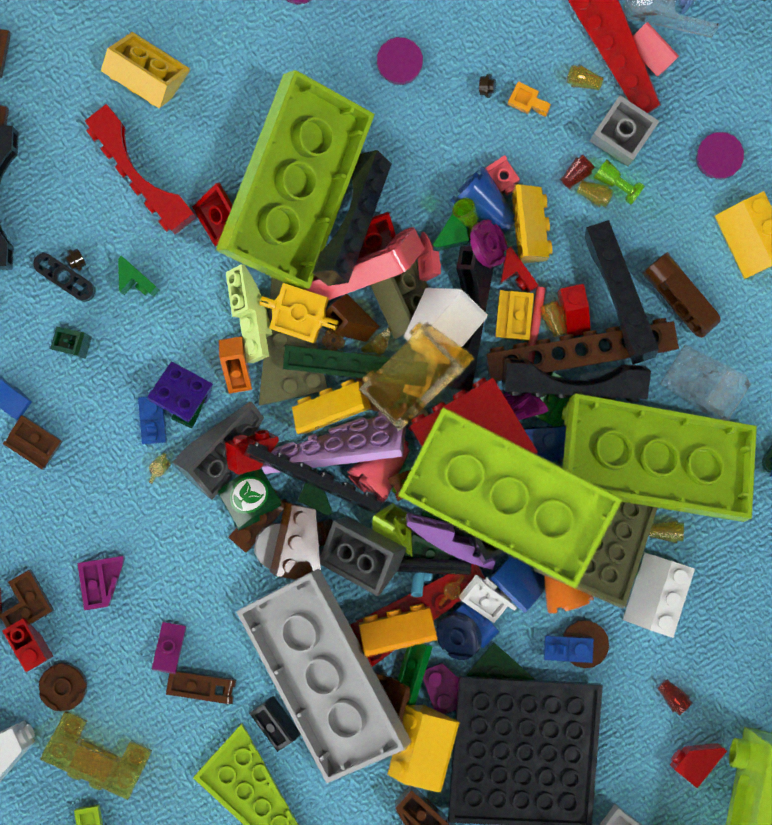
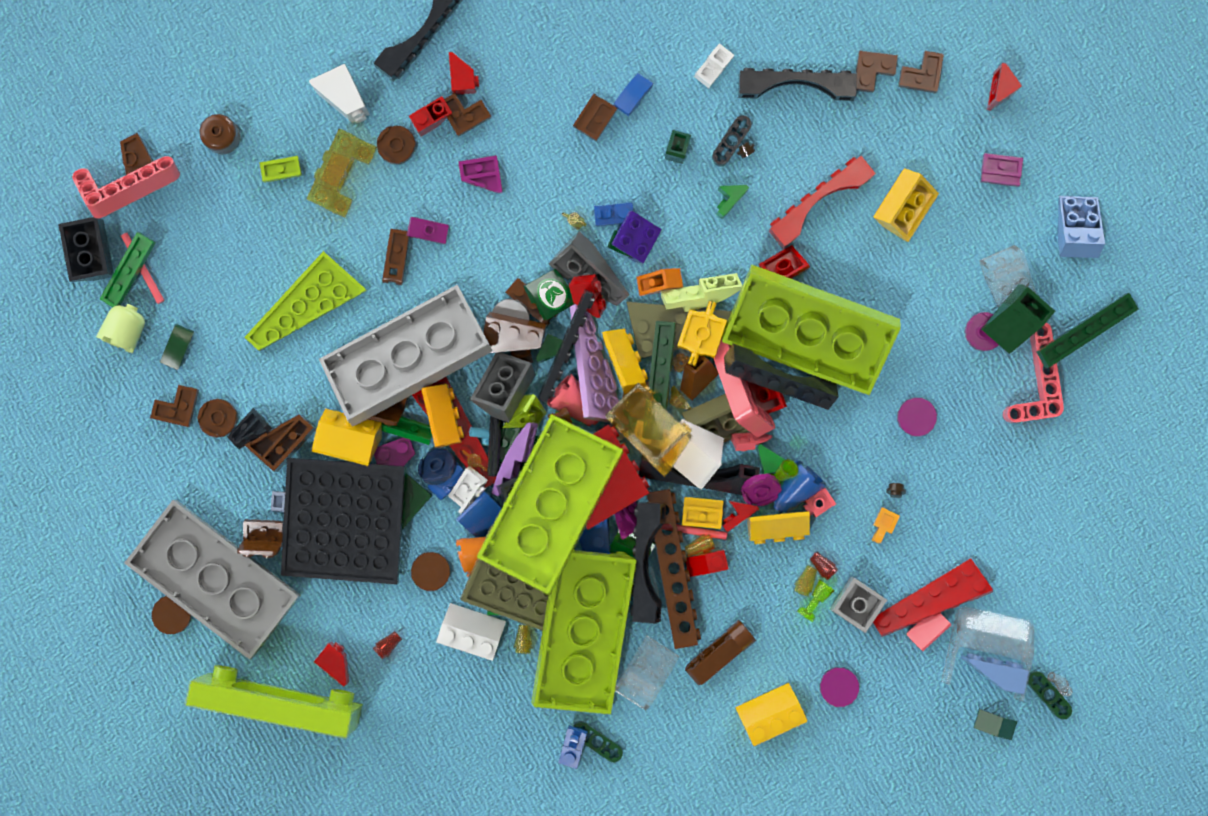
camera: 85 degrees right, 0 degrees up
black slope [249,696,300,752] -> none
blue plate [544,635,594,663] -> none
clear yellow cone [566,64,603,91] -> none
black arch [584,220,659,365] -> none

